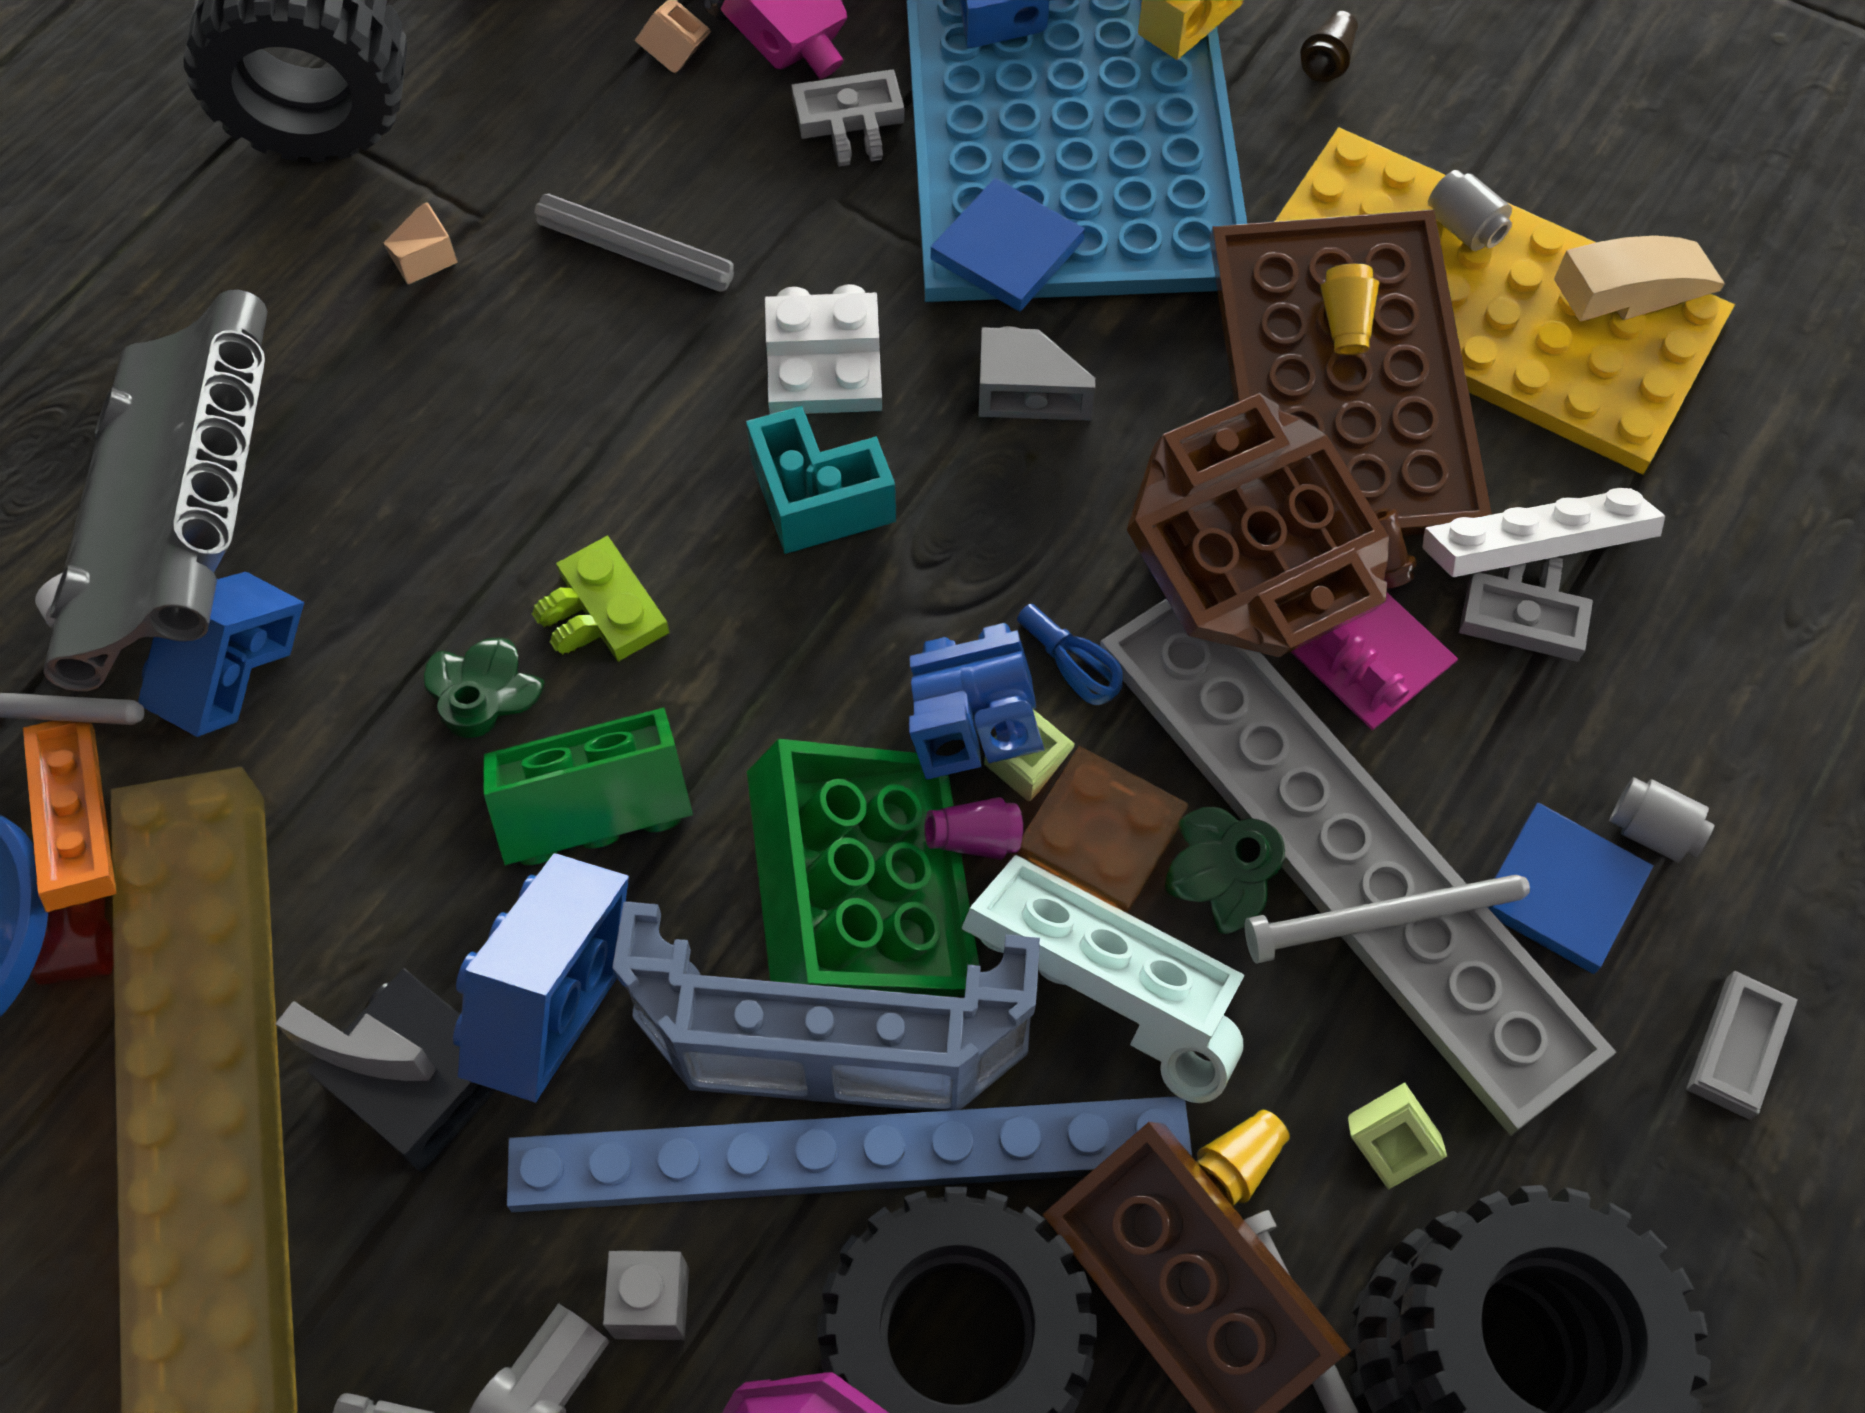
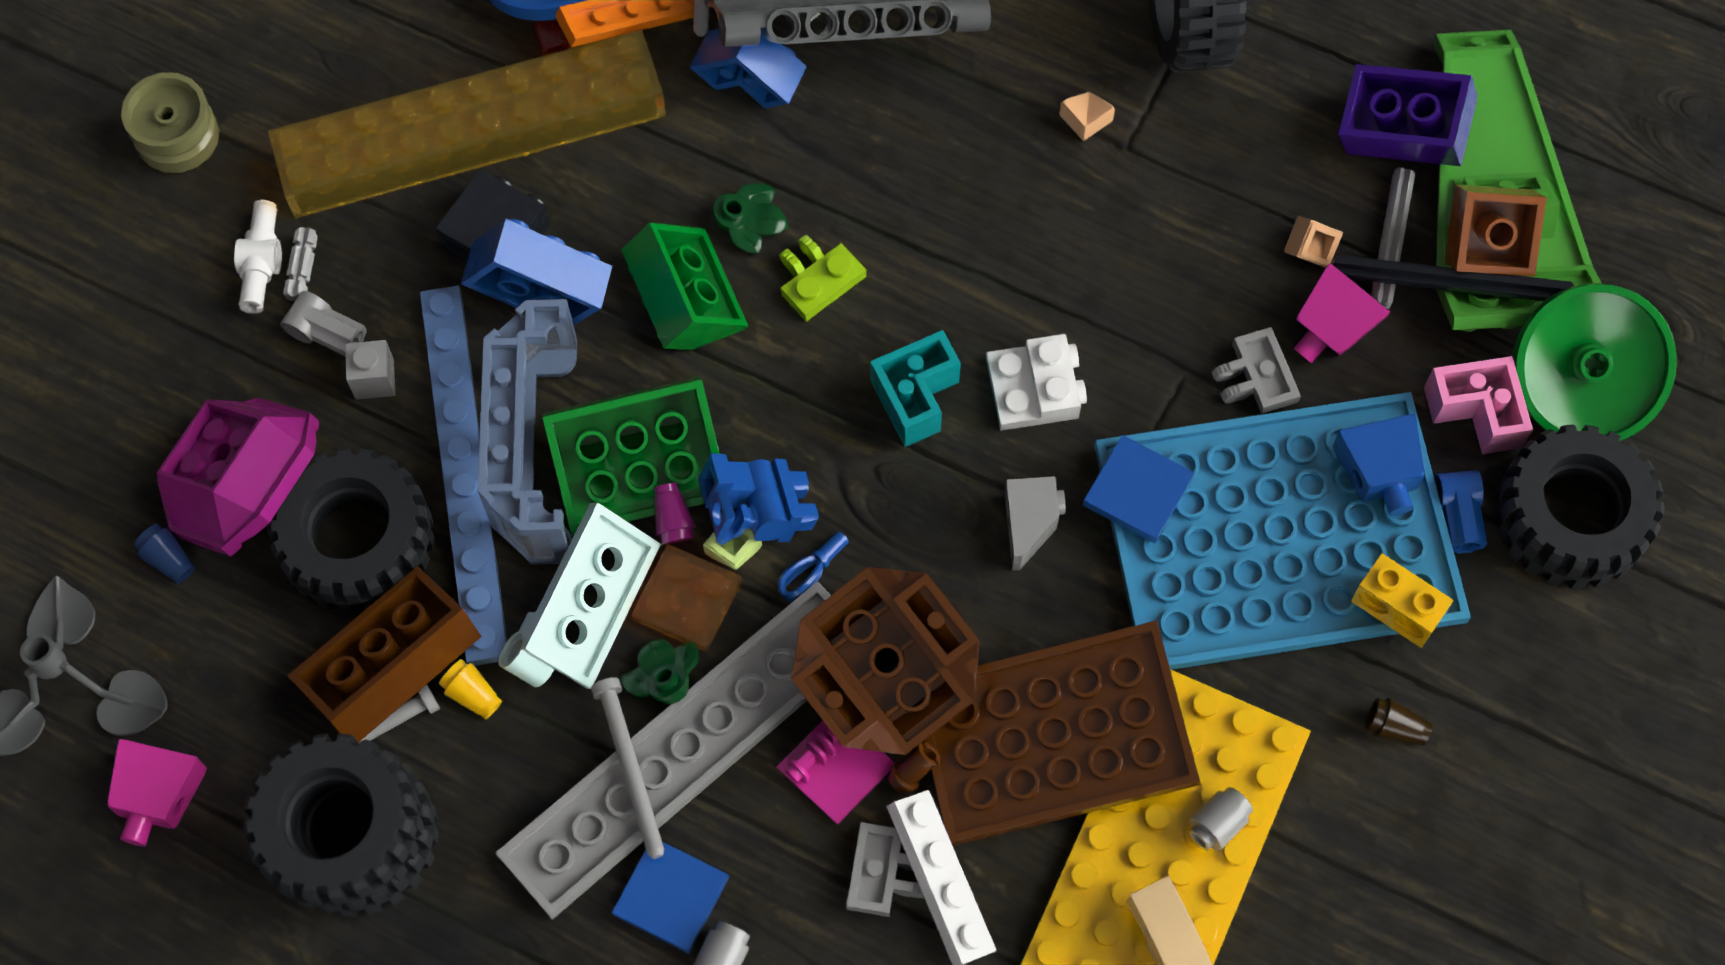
camera: 85 degrees right, 5 degrees up
light grey slope [275,1001,437,1081] -> none
light grey axle [534,194,734,292] -> none
yellow cone [1320,264,1379,355] -> none
yellowish green slope [1348,1082,1447,1190] -> none

